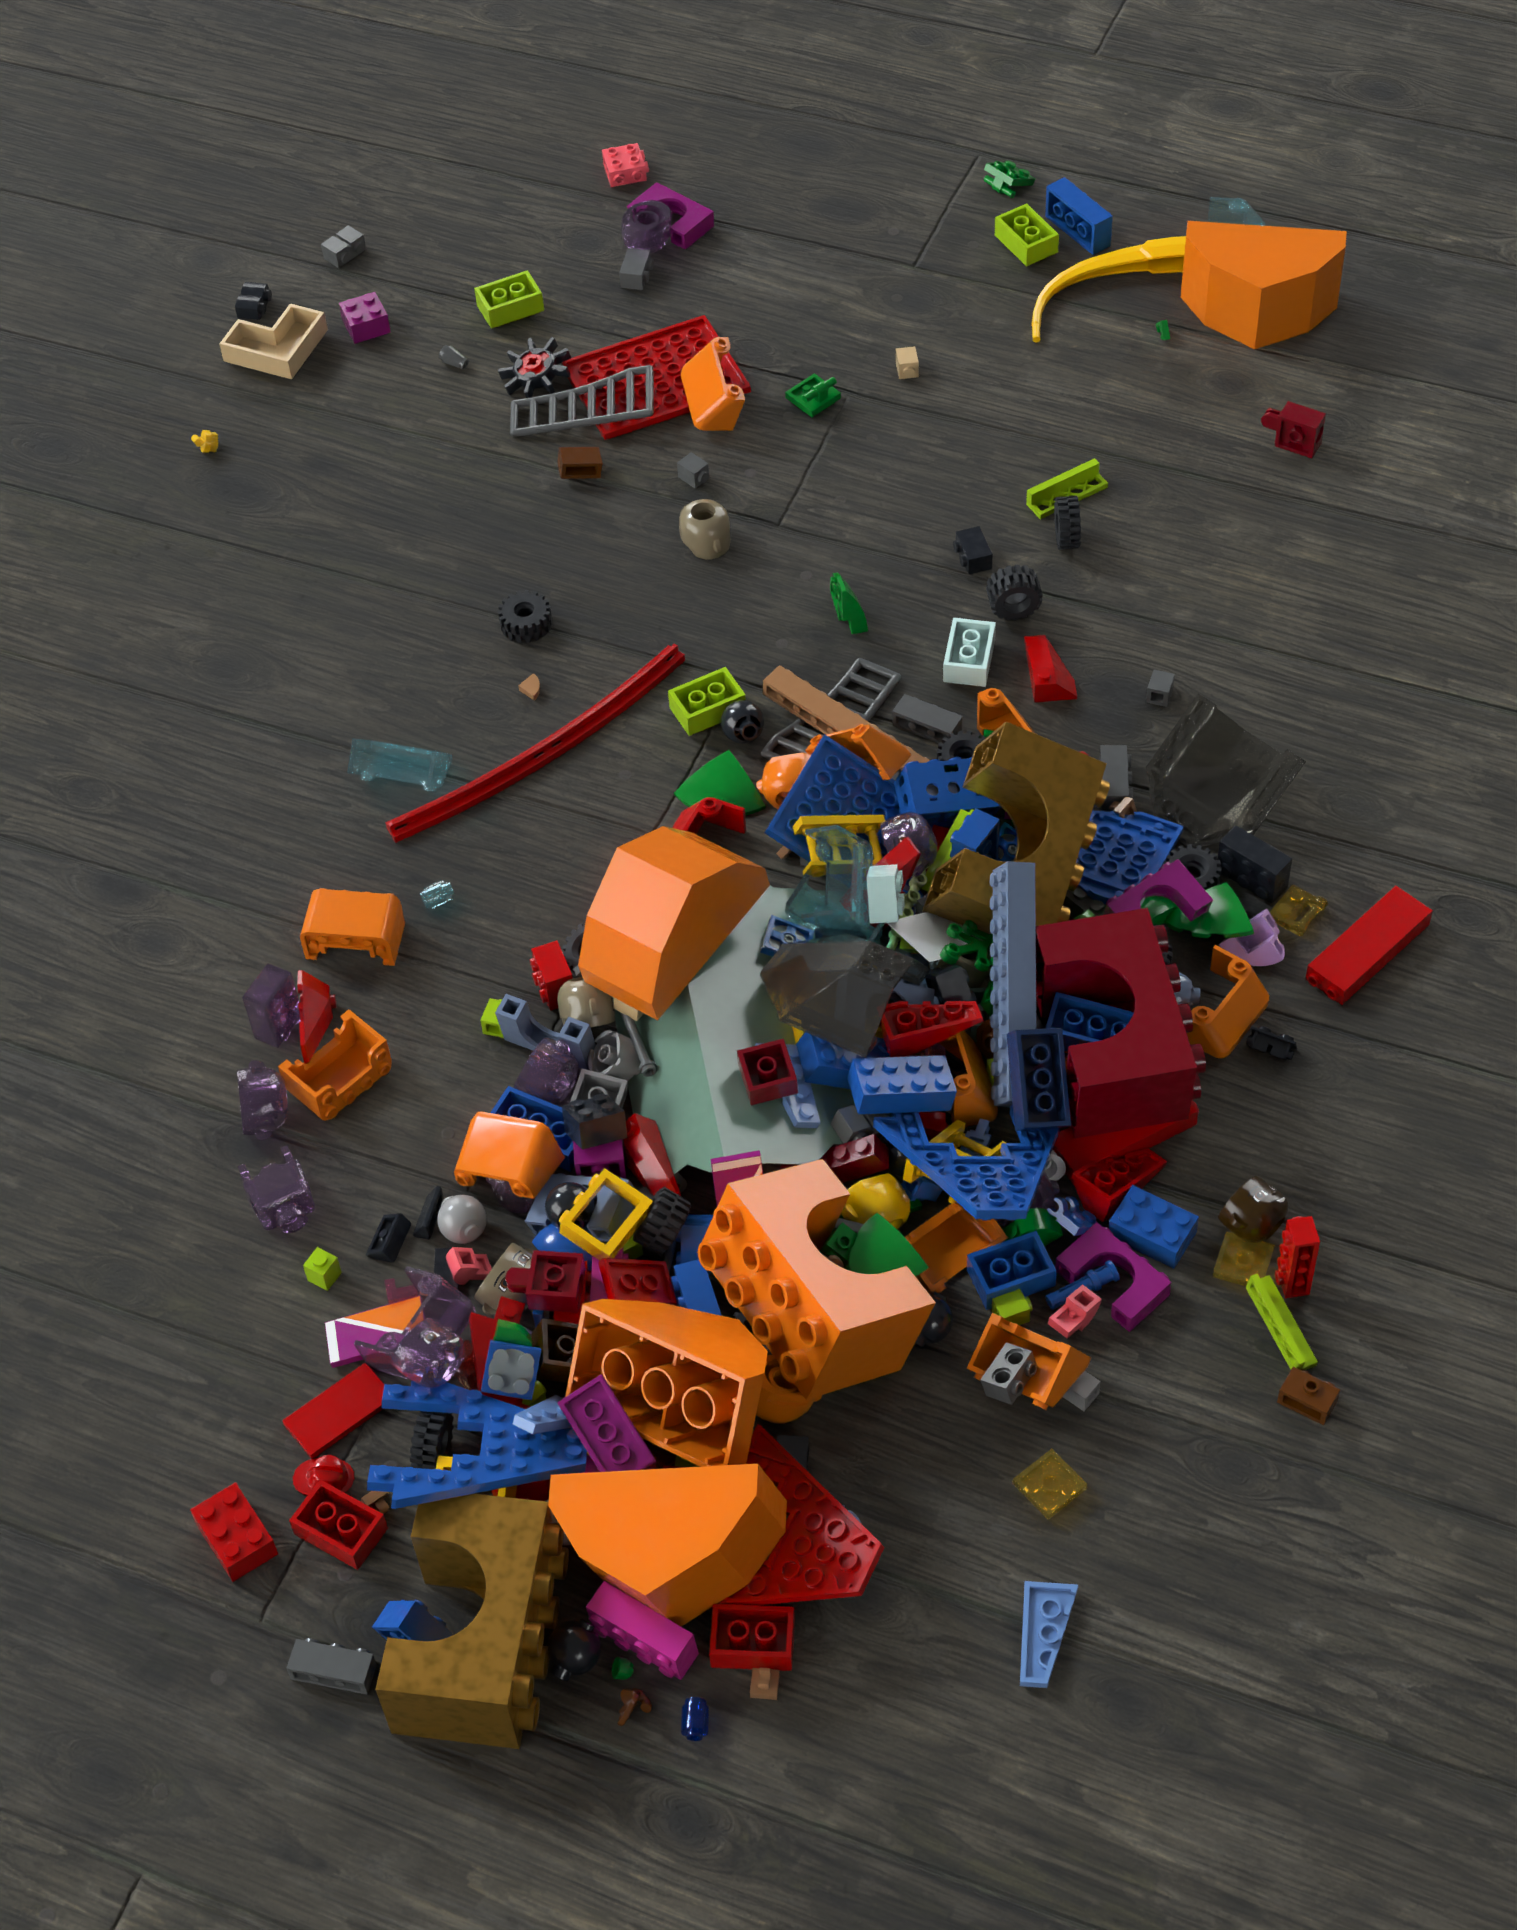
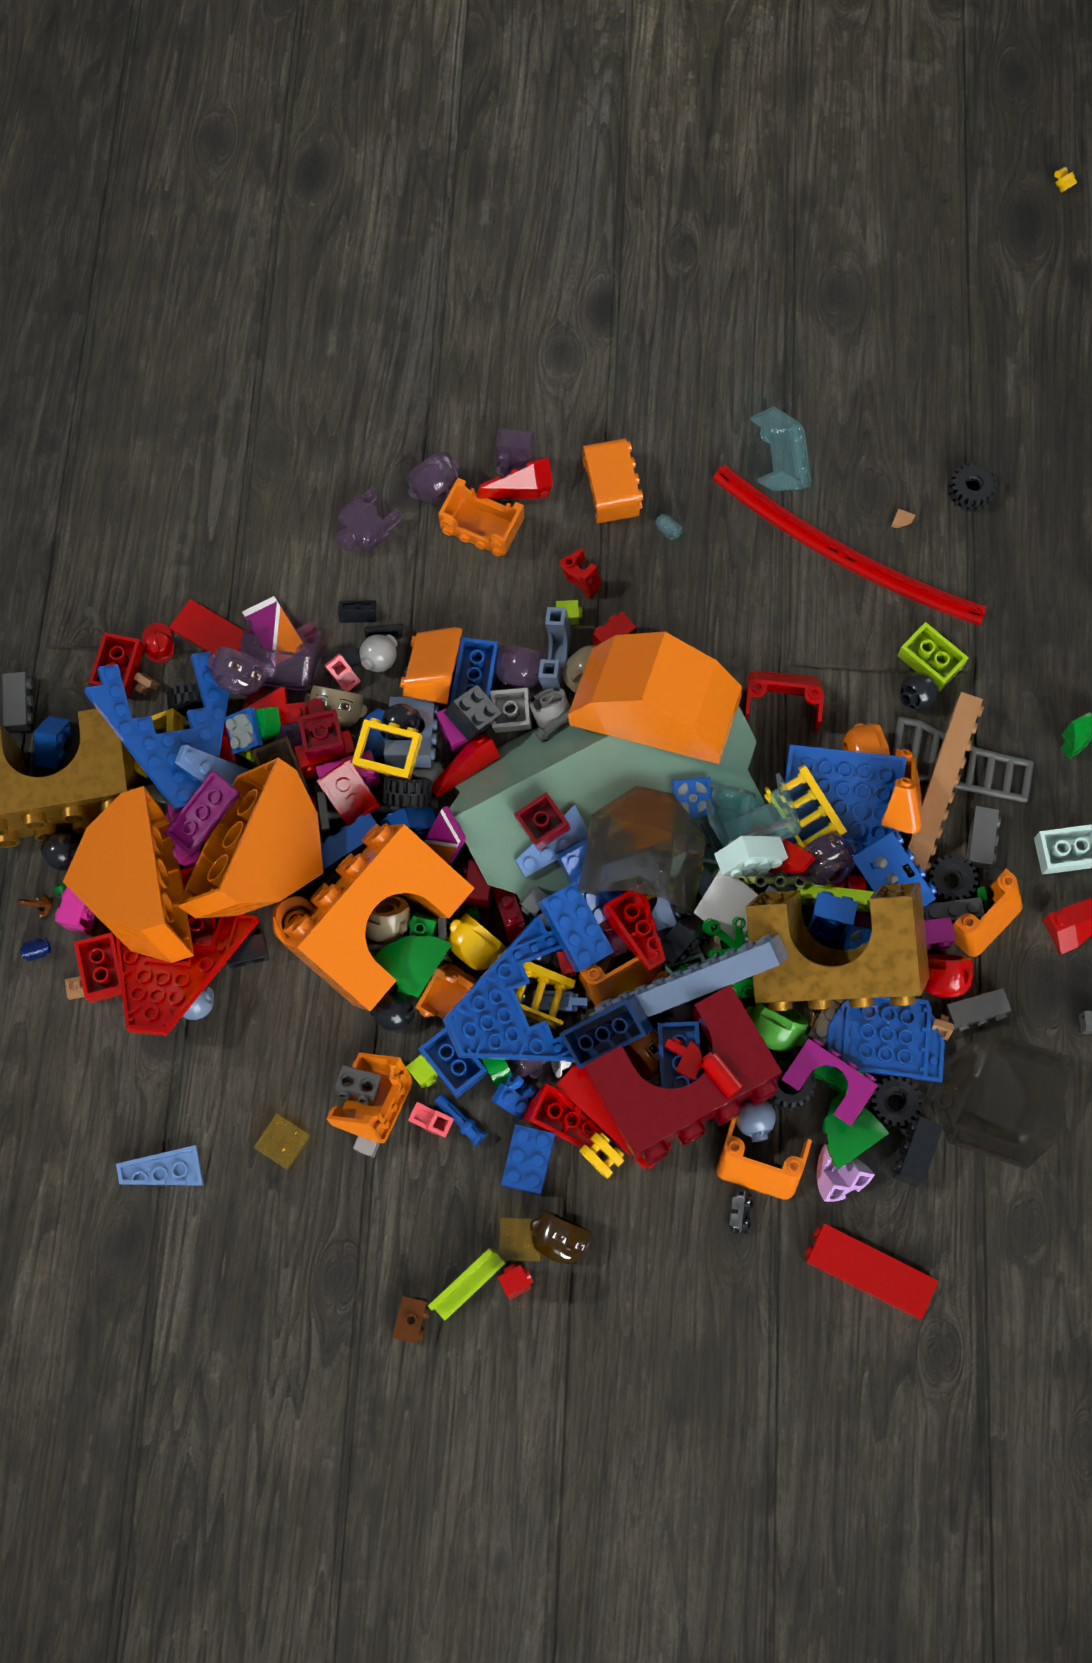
camera: 70 degrees right, 20 degrees up
red brick [190,1482,278,1582] -> none
lime brick [303,1247,342,1291] -> none
green brick [674,750,765,815] -> none
magenta arch [1055,1222,1172,1332] -> none
clear yellow plate [1270,884,1328,936] -> none
none -> red tile [559,548,602,599]
none -> yellow brick [579,1133,624,1179]
none -> red brick [663,1038,702,1081]
none -> red brick [701,1052,744,1099]

